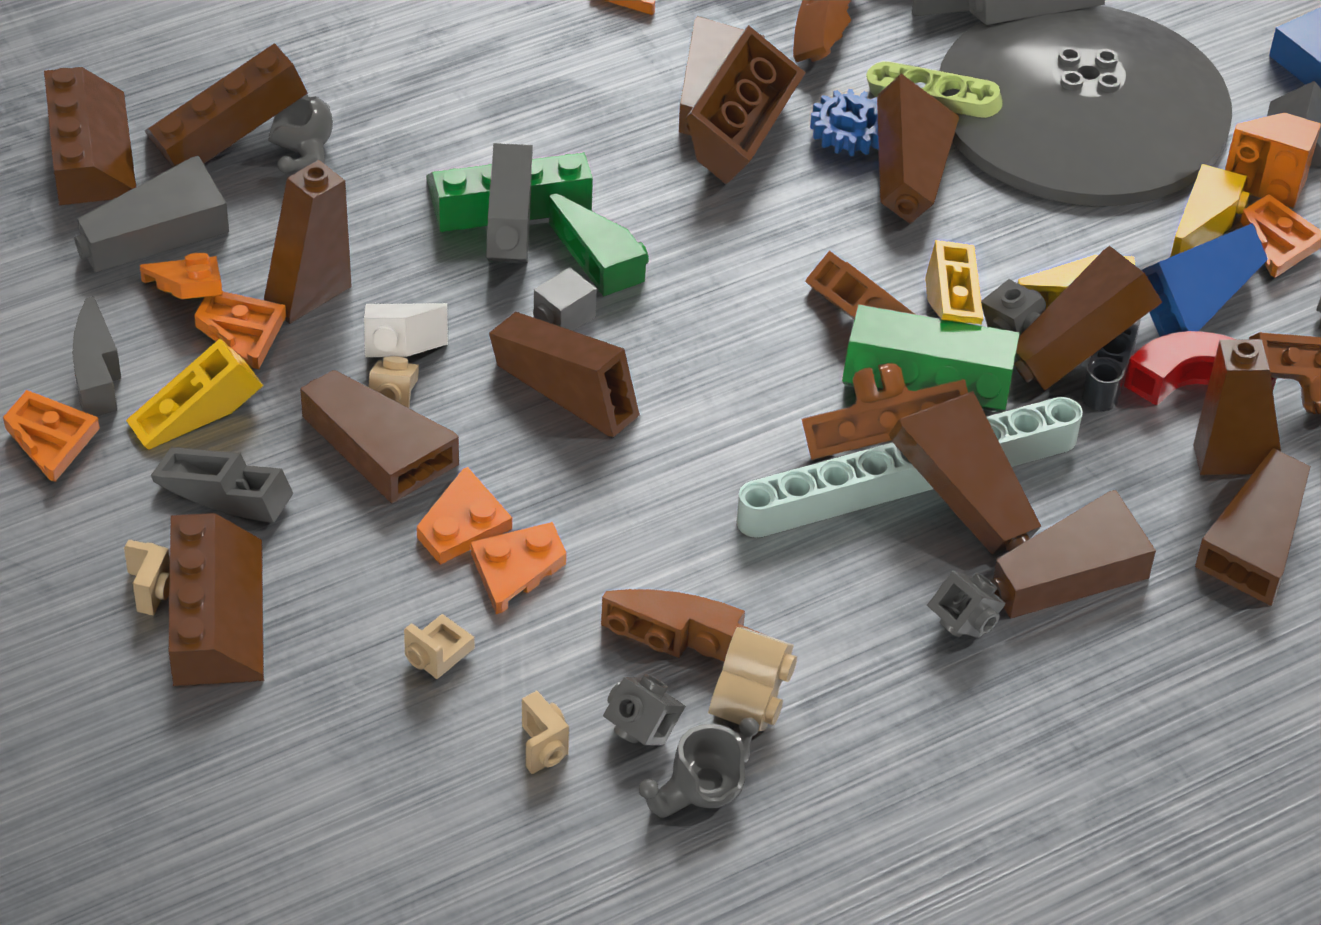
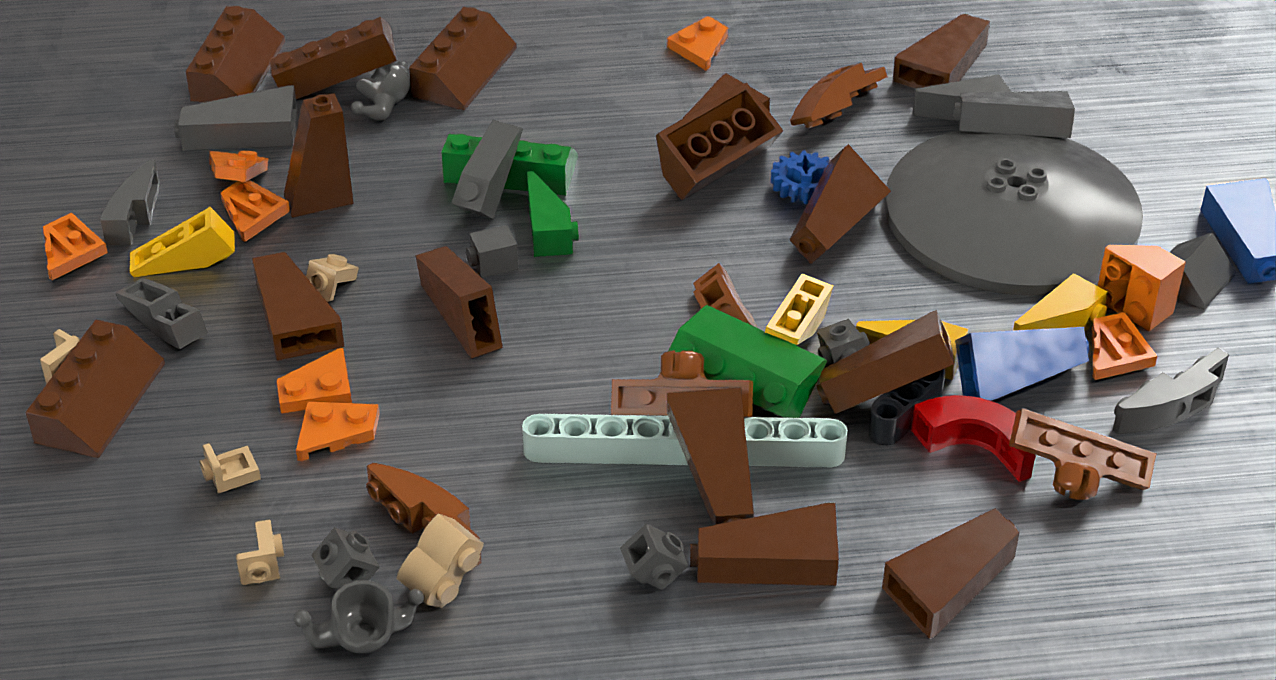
camera: 25 degrees right, 5 degrees down
white slope [364,303,448,357] -> none
yellowish green beam [867,61,1003,118] -> none
reddish brown slope [1193,339,1281,475] -> none
none -> reddish brown slope [409,7,517,111]

